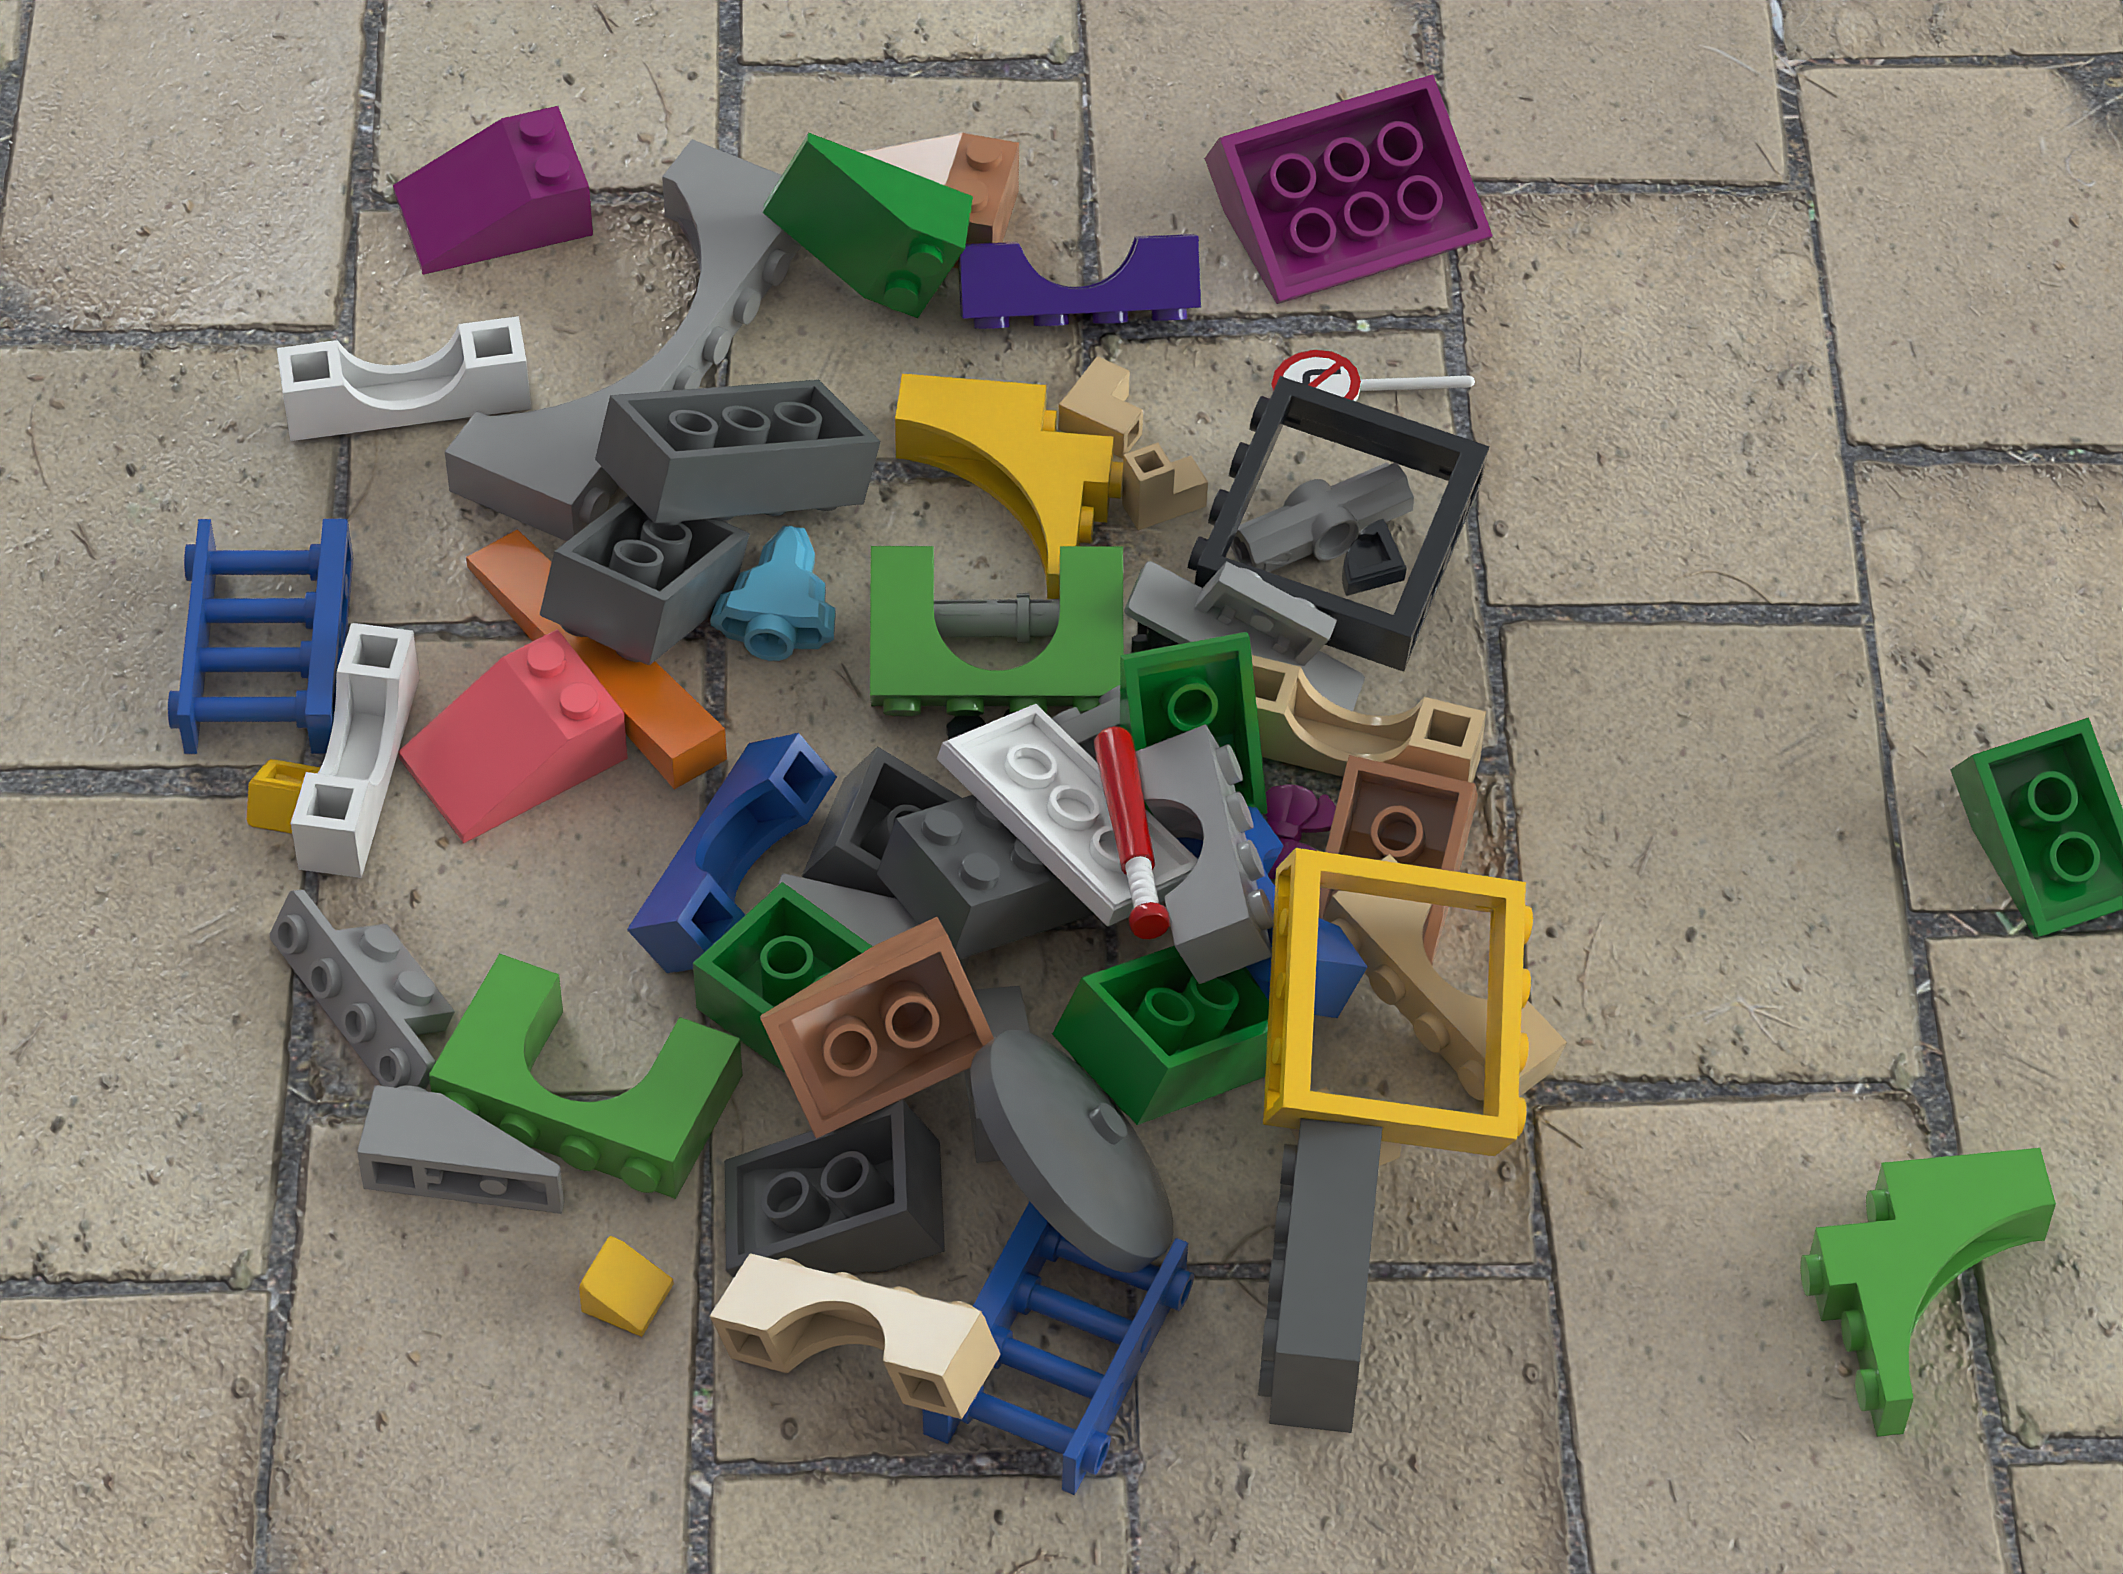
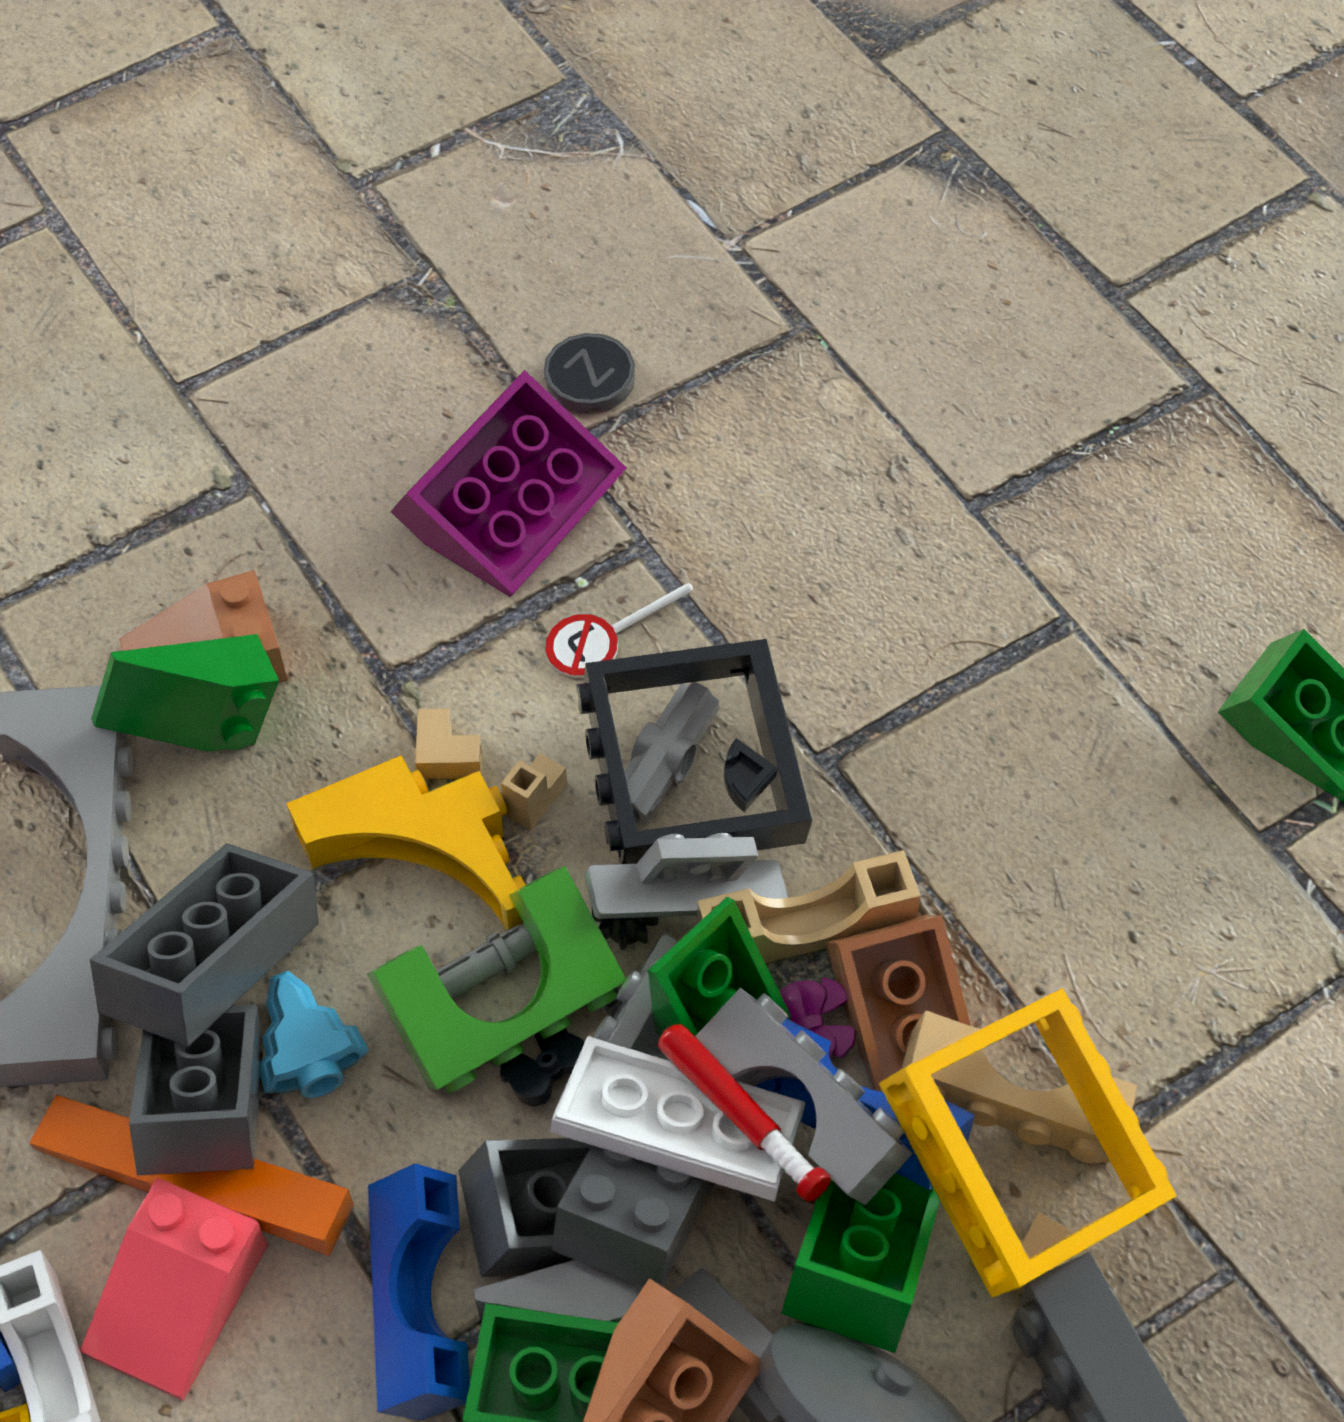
camera: 30 degrees left, 5 degrees up
dark purple arch [958,234,1201,329] -> none
none -> black tile [544,333,635,413]

